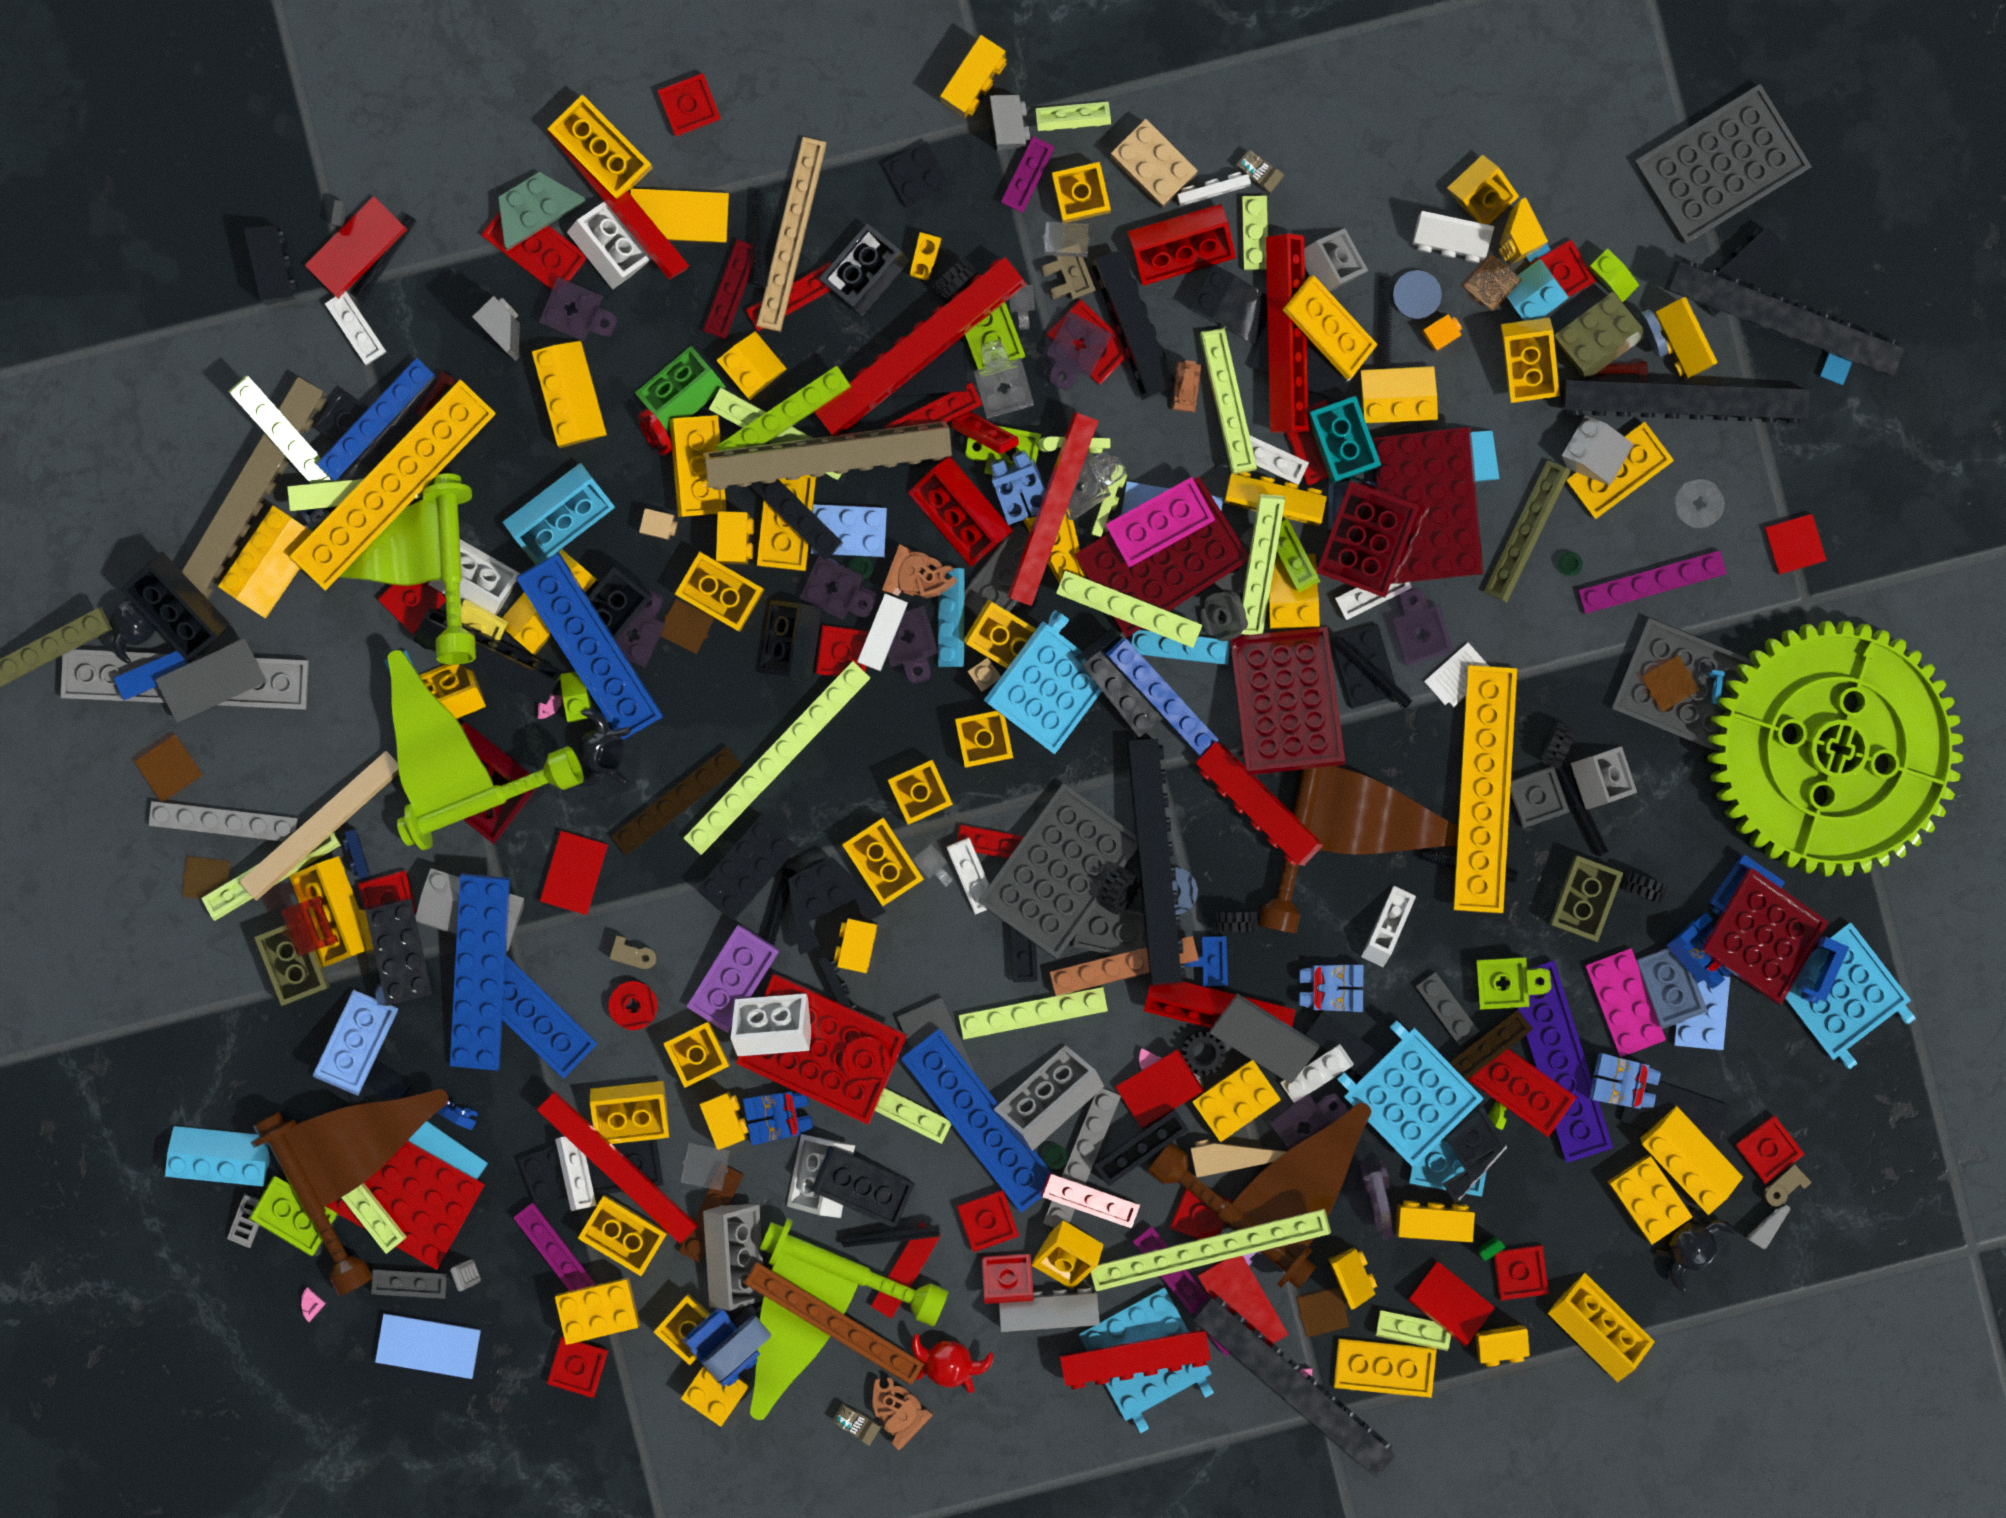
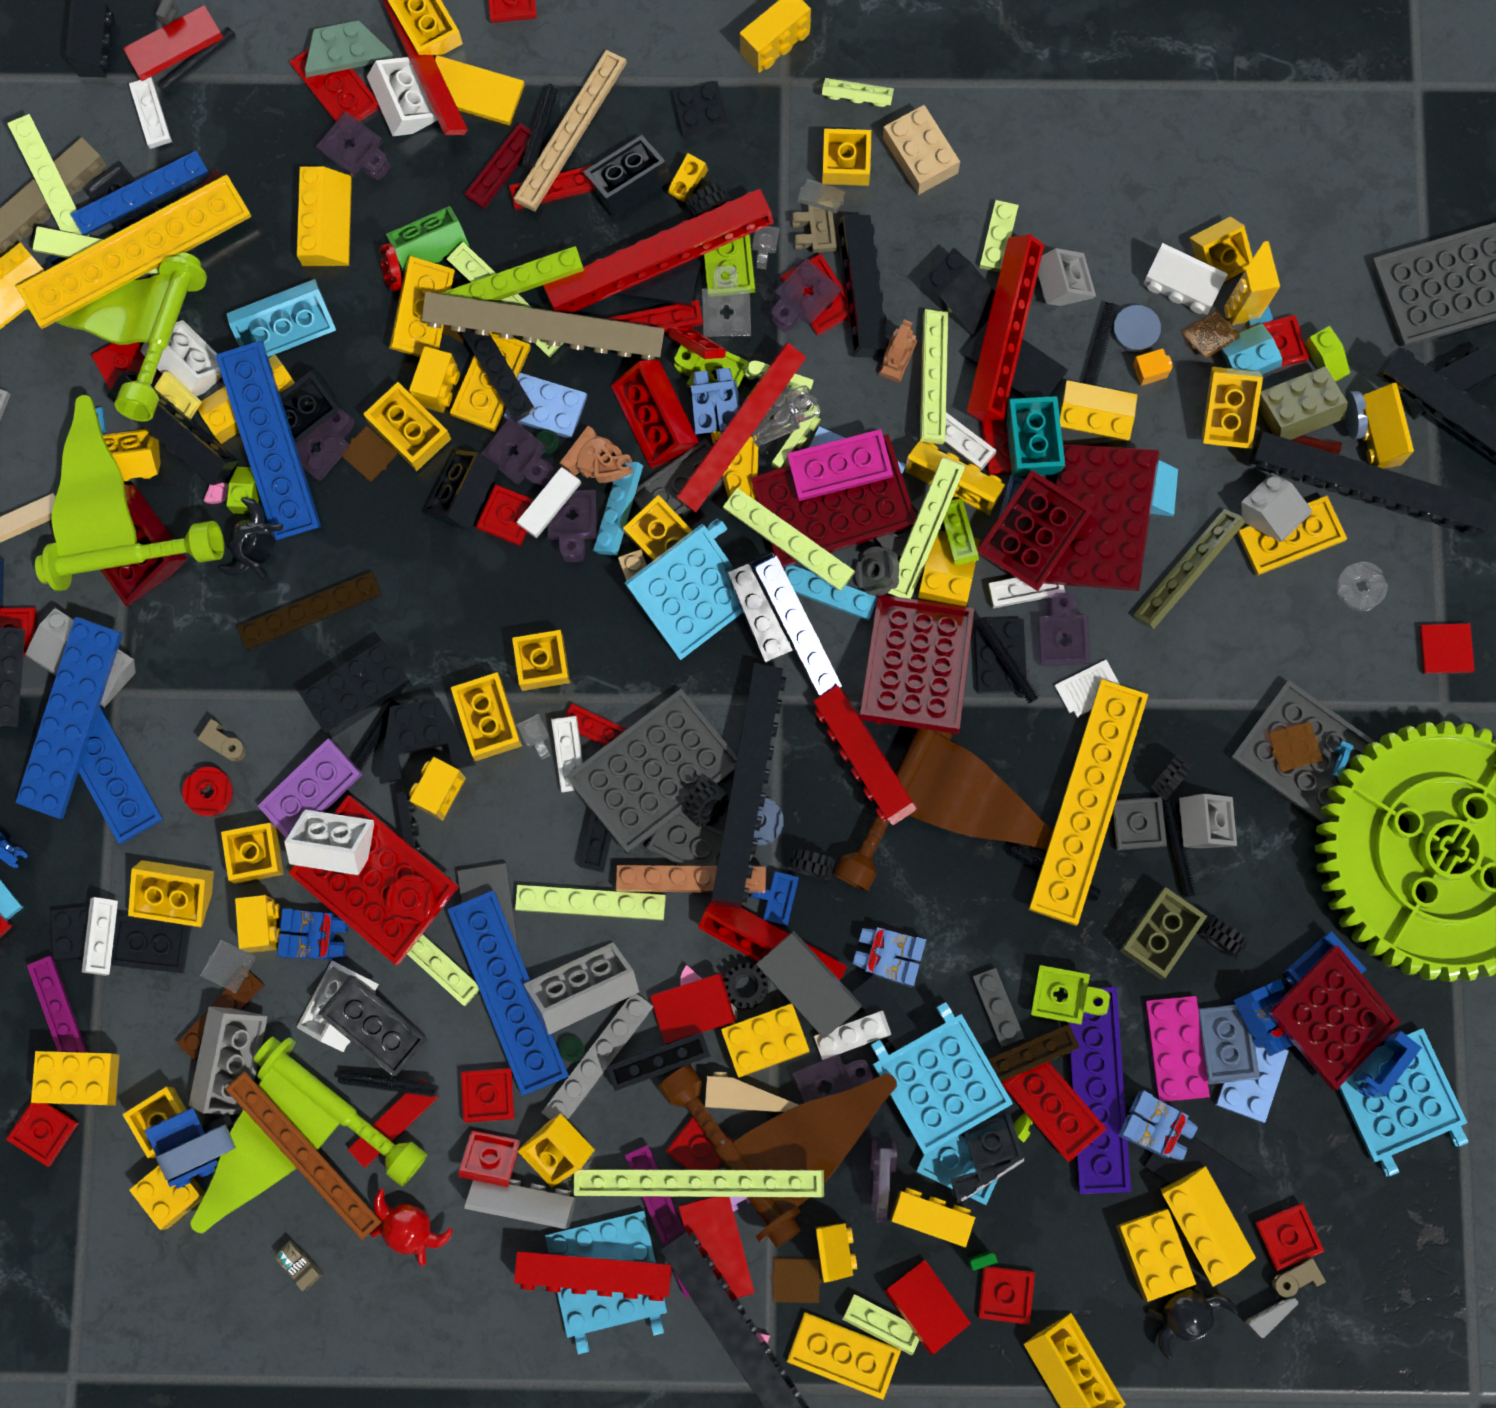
camera: 20 degrees right, 10 degrees down
light grey slope [472,296,520,361] -> none
red tile [537,1091,698,1244] -> none
red tile [540,831,608,915] -> none
yellow brick [578,1194,668,1276] -> none
tan brick [639,509,678,540] -> none
yellowish green plate [684,661,871,855] -> none
yellow slope [717,331,787,400] -> none
nougat piece [872,1377,934,1451] -> none
yellow brick [955,711,1013,768] -> none
light grey slope [990,95,1030,151] -> none
magenta plate [1001,136,1055,214] -> none
plate [1040,1173,1140,1228] -> none
red slope [1127,204,1236,286] -> none
white plate [1177,172,1251,206] -> none
dark tan leg [1236,150,1284,195] -> none
yellow tile [1283,275,1378,379] -> none
white slope [1361,886,1416,967] -> none
yellow slope [1475,1325,1529,1367] -> none
clear green plate [1558,552,1583,576] -> none
magenta plate [1578,551,1727,614] -> none

